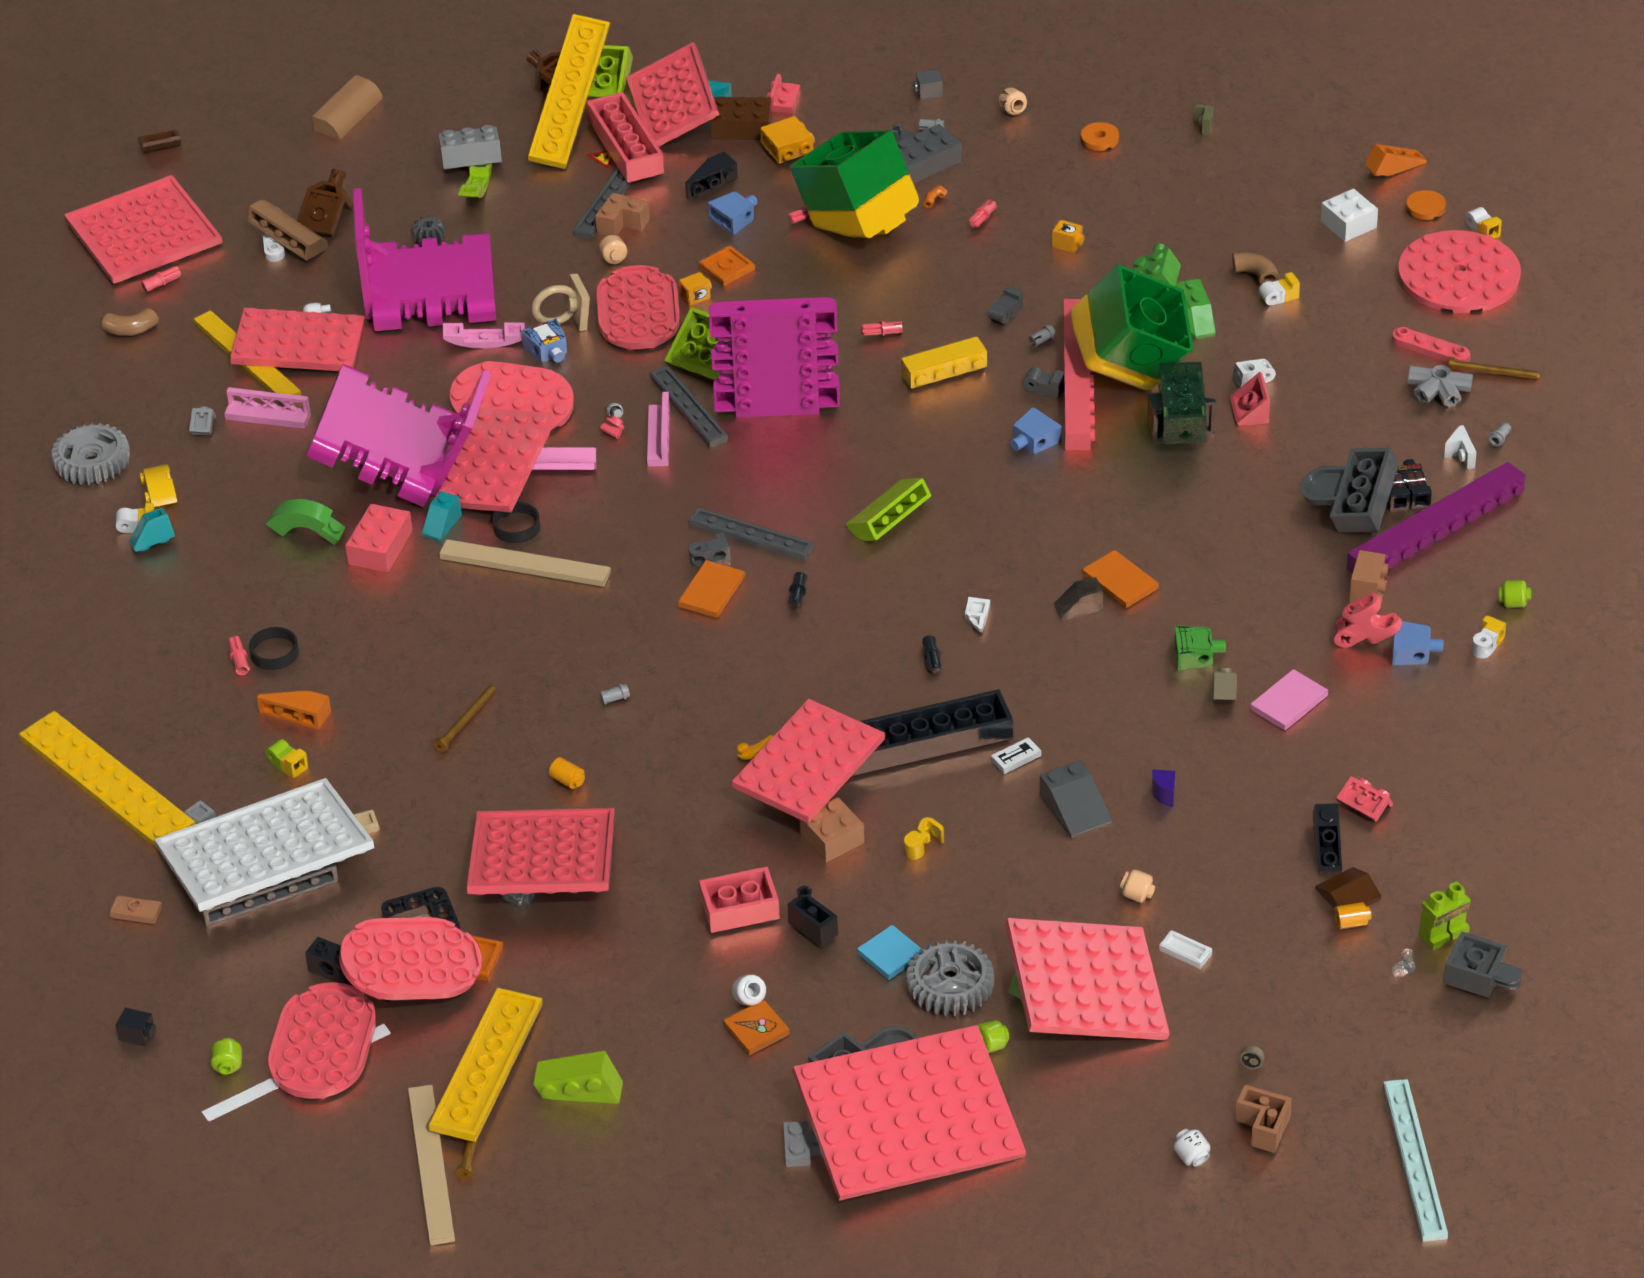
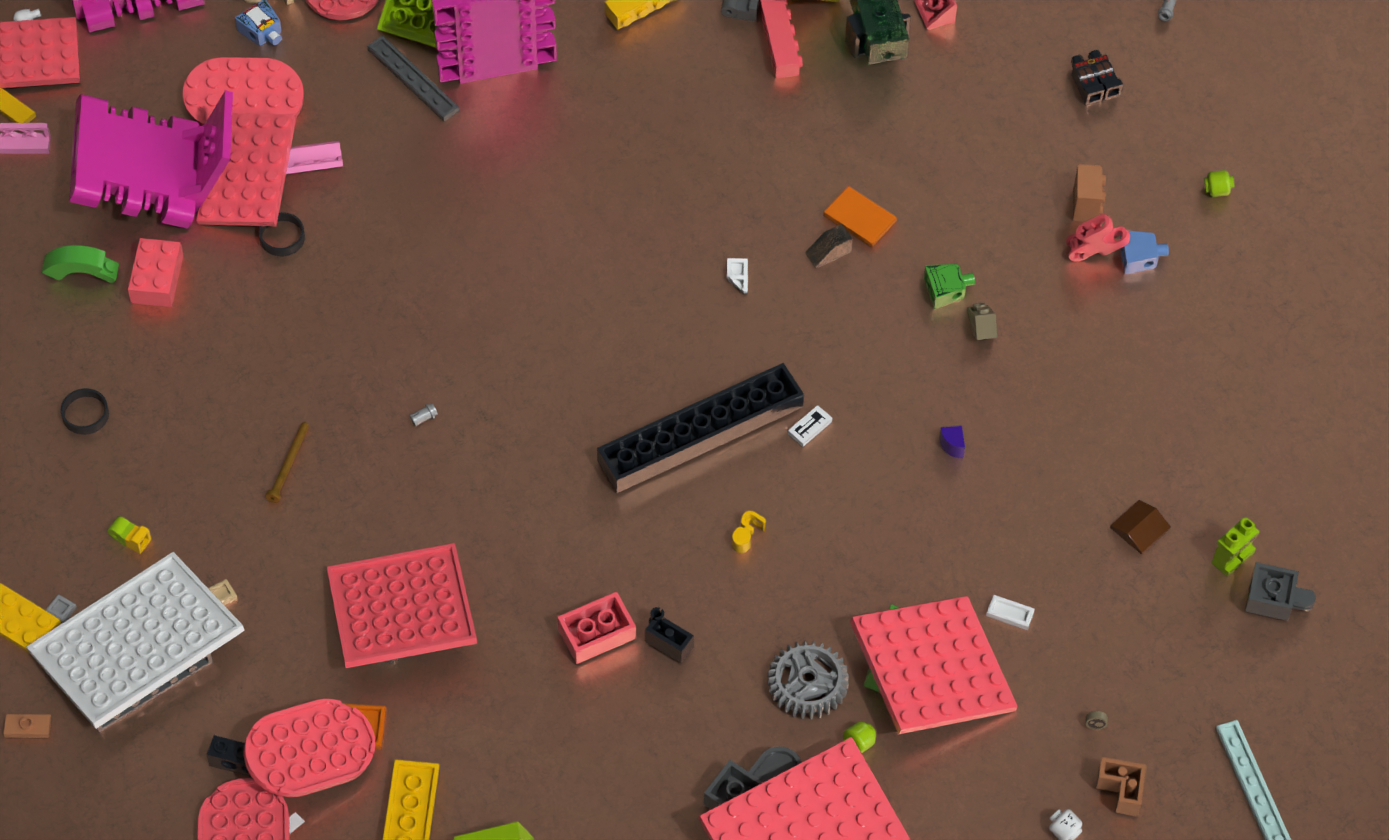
camera: 15 degrees left, 15 degrees up
coral axle [228,636,250,675] -> none
orange slope [257,690,331,729] -> none
black beam [381,887,460,930] -> none
teal slope [422,491,462,542] -> none
tan tile [439,539,611,587] -> none
bright pink slope [443,322,525,348] -> none
light orange brick [549,757,585,789] -> none
coral plate [600,415,625,439] -> none
light grey cylinder [605,402,623,418] -> none
bright pink fence [647,392,670,467] -> none
orange tile [678,560,745,618] -> none
dark grey leg [688,533,731,567] -> none
dark grey tile [689,507,814,561] -> none
orange tile [723,999,790,1056] -> none
coral plate [732,699,885,823] -> none
white head [732,975,766,1006] -> none
light orange arm [736,735,774,760] -> none
black axle [788,572,808,608] -> none
nougat brick [800,797,865,863] -> none
lime brick [846,478,932,541] -> none
medium azure tile [857,925,920,980] -> none
black axle [922,635,941,674] -> none
medium blue torso [1010,407,1062,454] -> none
dark grey slope [1040,760,1112,838] -> none
light nougat head [1119,869,1156,903] -> none
bright pink tile [1250,669,1328,731] -> none
dark grey brick [1300,448,1399,532] -> none
black slope [1313,803,1342,872] -> none
light orange brick [1334,902,1371,930] -> none
coral bracket [1336,776,1393,822] -> none
magenta brick [1346,462,1526,573] -> none
clear arm [1392,949,1415,978] -> none
white slope [1444,425,1477,470] -> none
white leg [1472,615,1506,659] -> none

